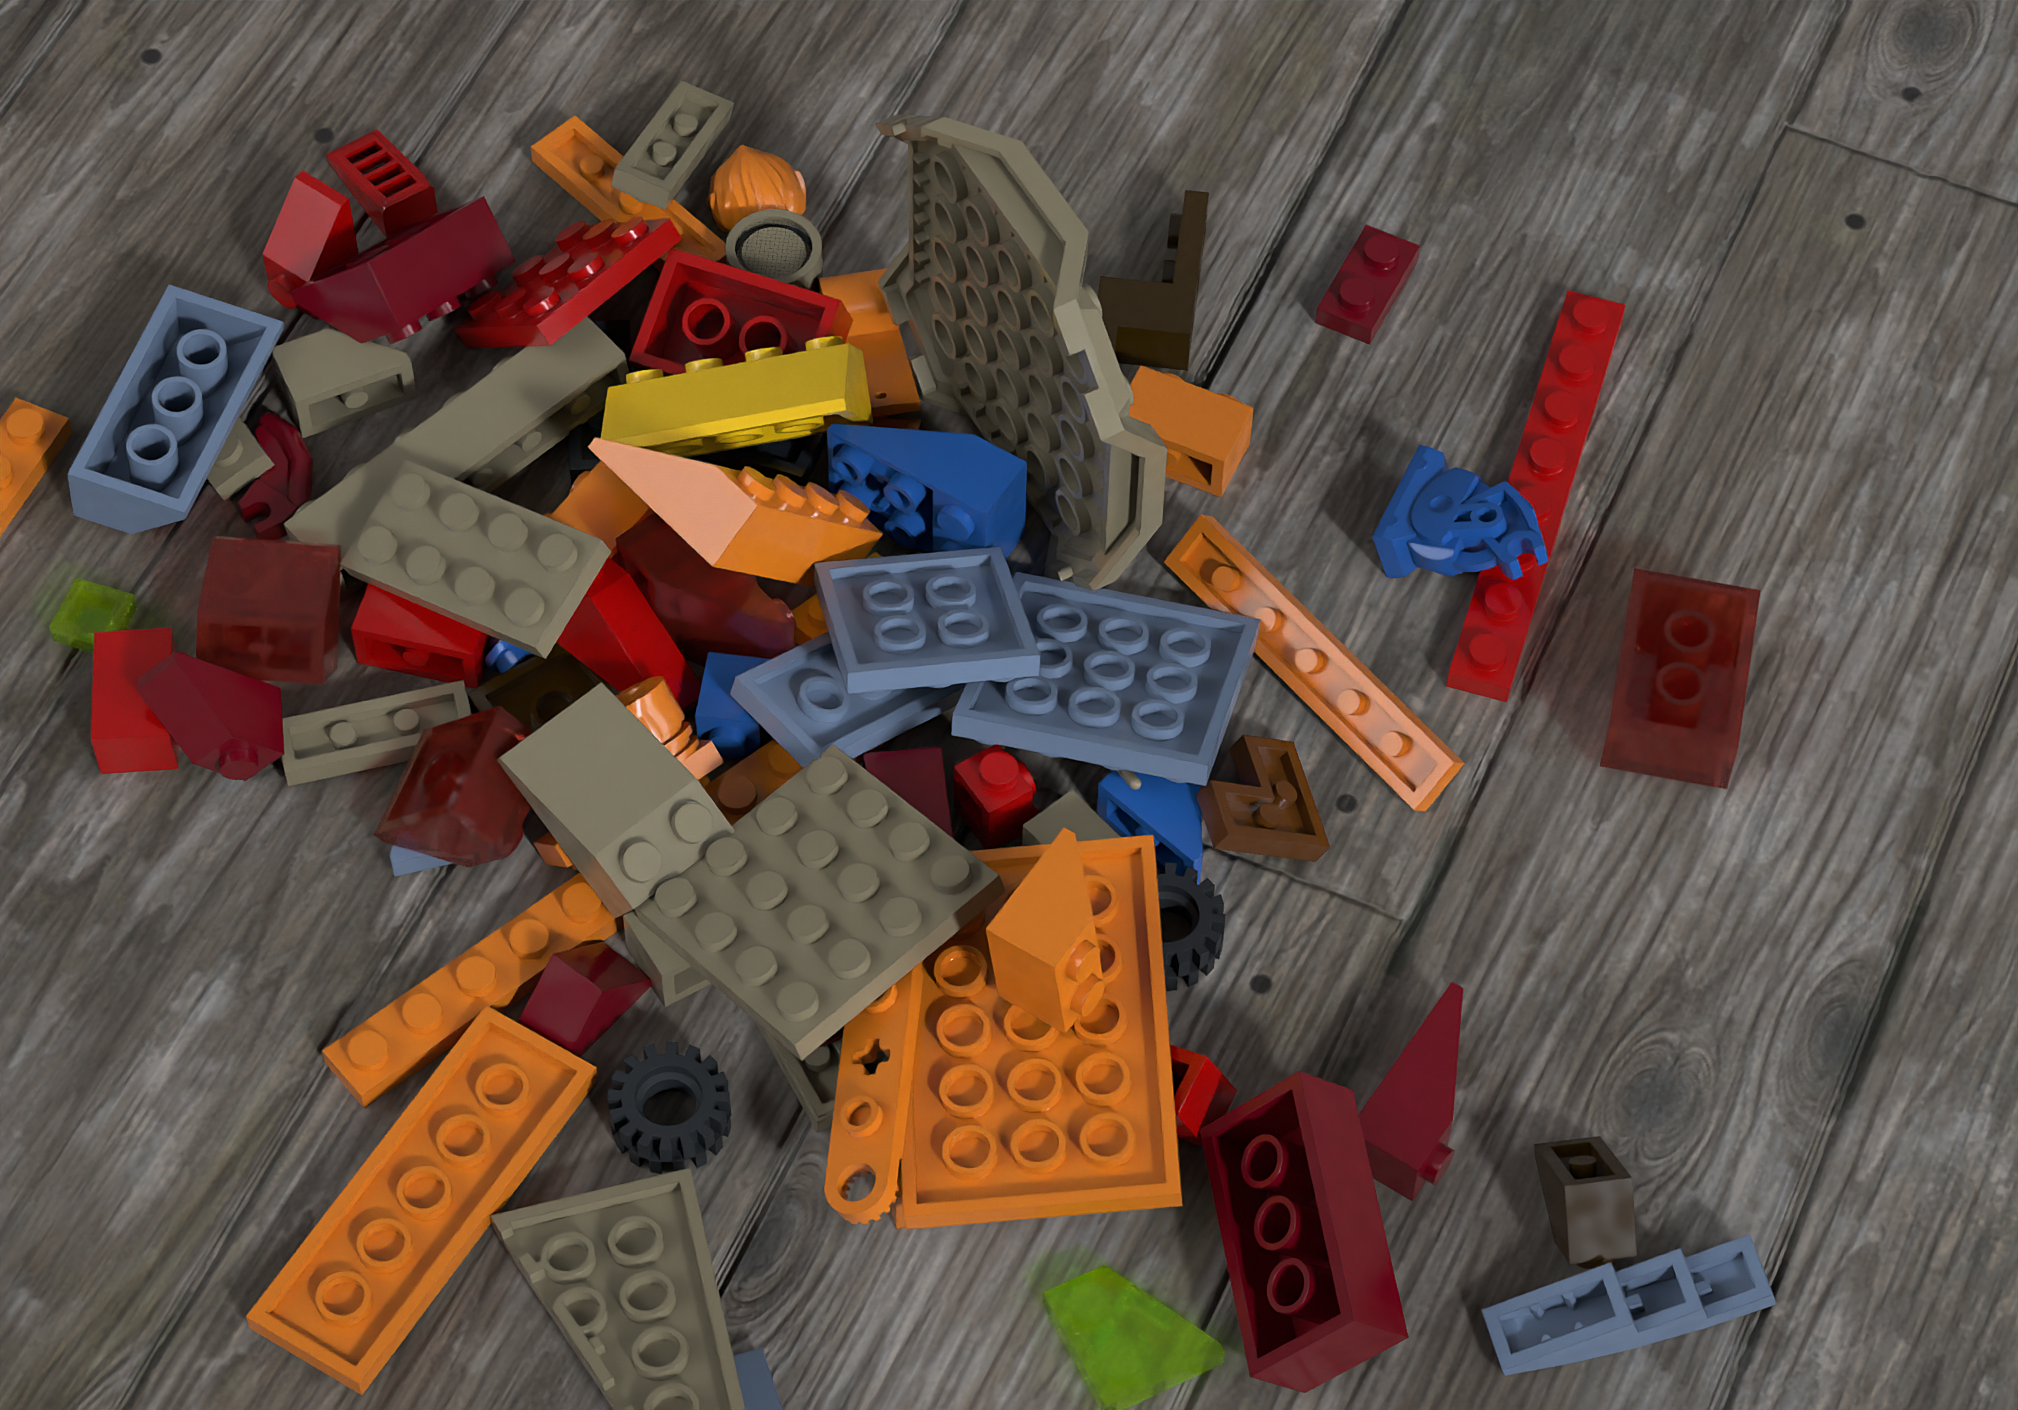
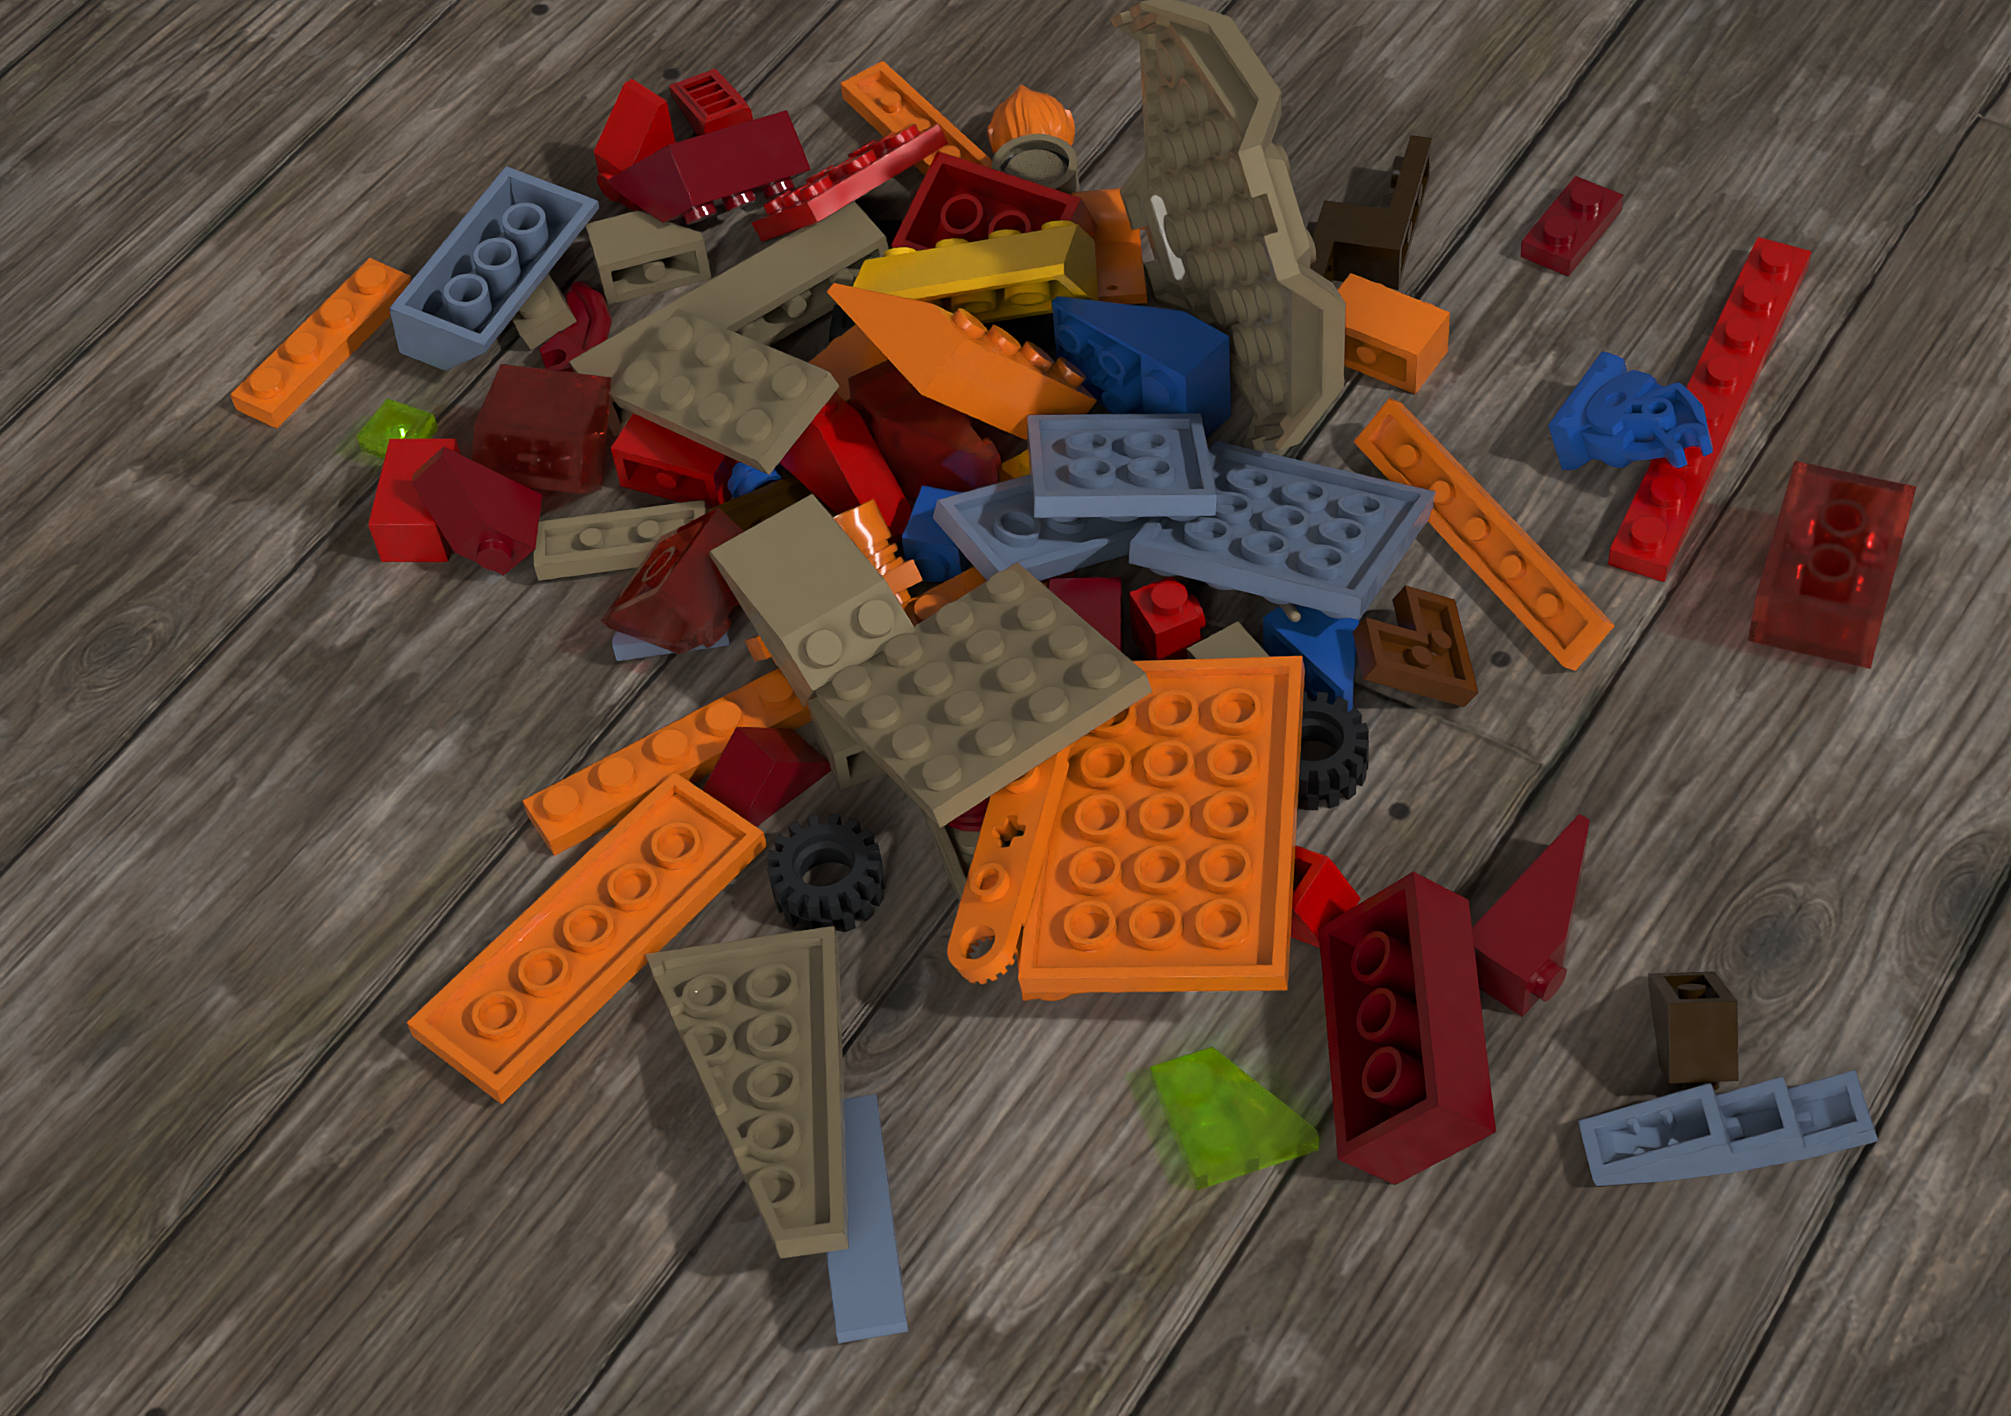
camera: 15 degrees right, 5 degrees down
dark tan plate [611,80,734,210] -> none
orange slope [986,827,1105,1034] -> none

